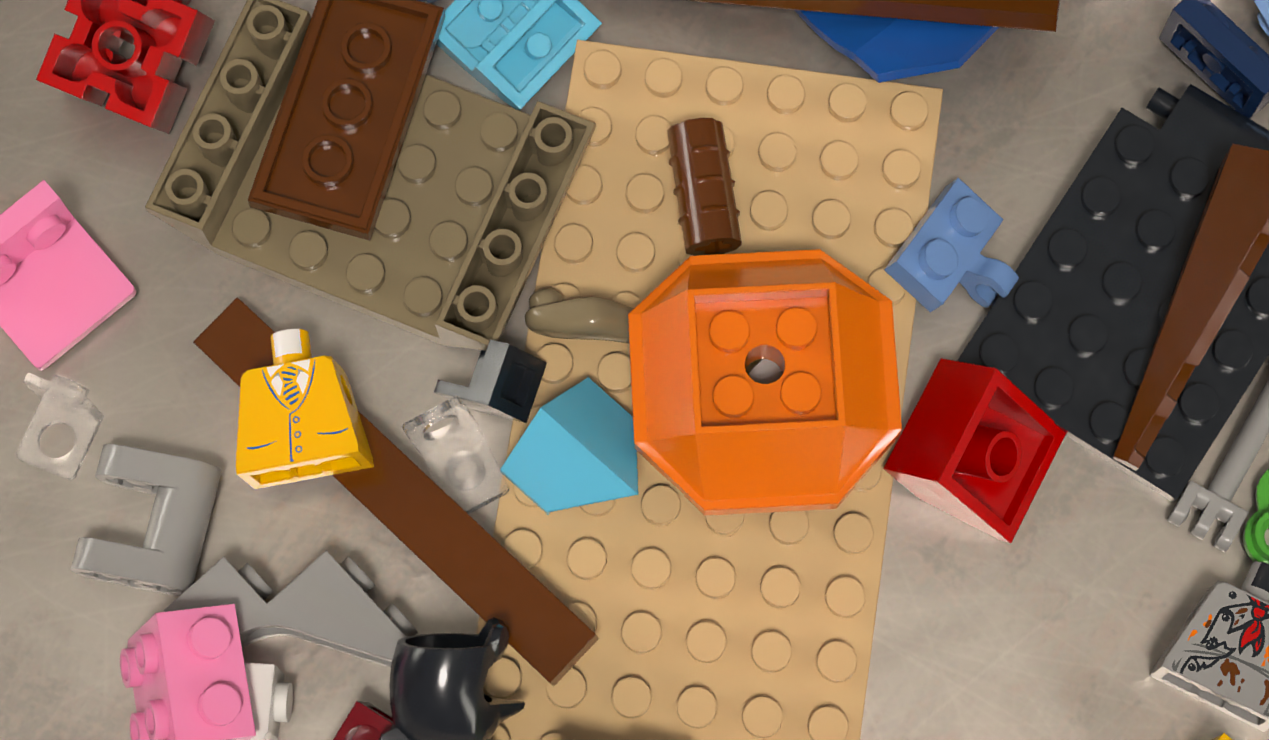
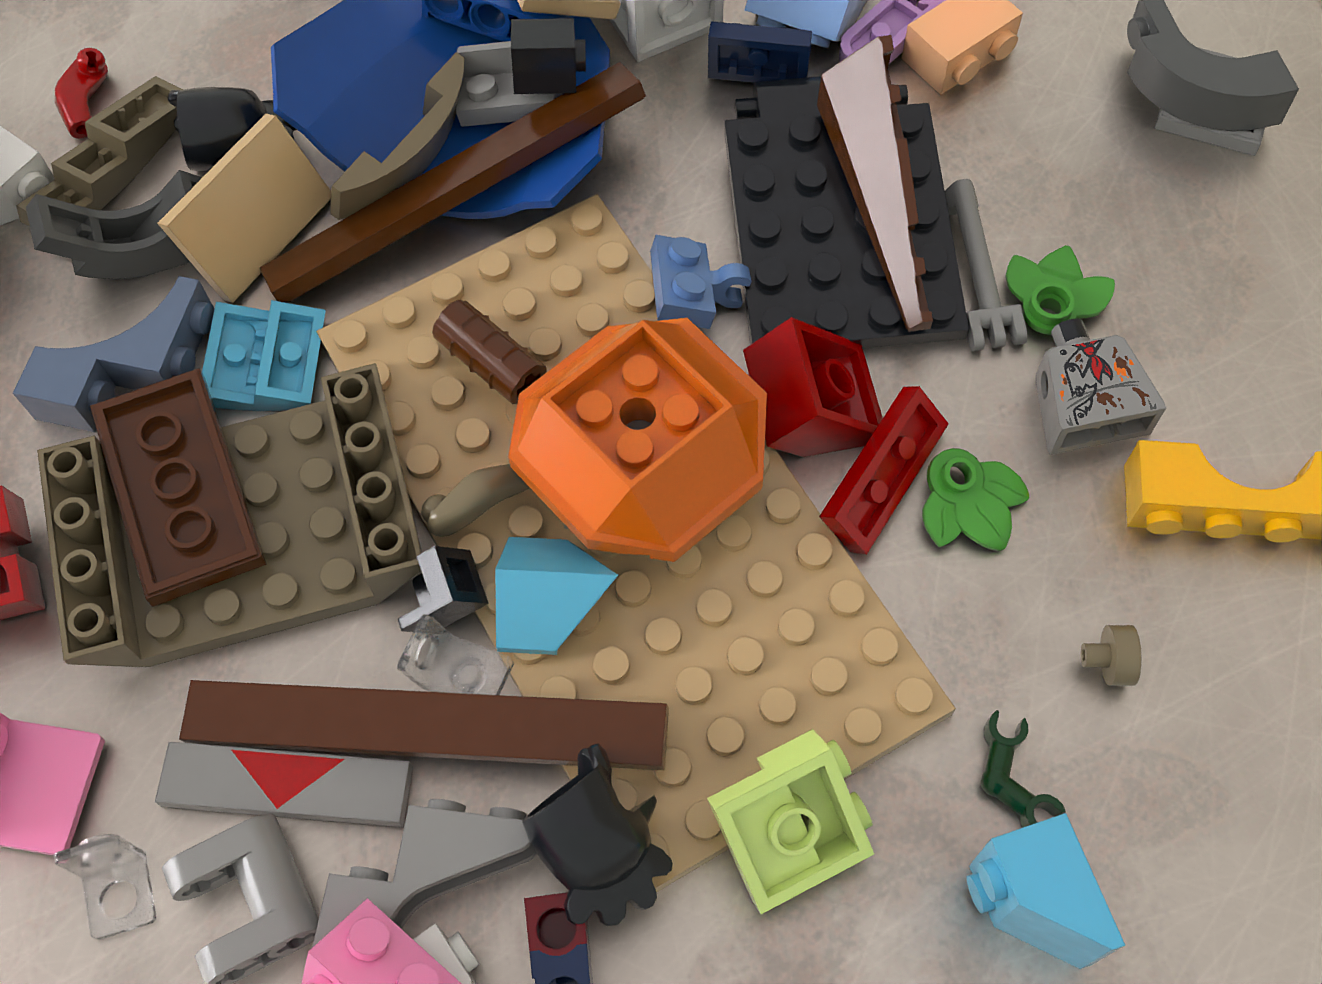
camera: 40 degrees left, 10 degrees down
yellow torso [236,329,374,489] -> none
none -> light grey tile [155,742,413,827]
none -> red plate [819,386,949,555]
none -> bright green plate [922,448,1029,552]

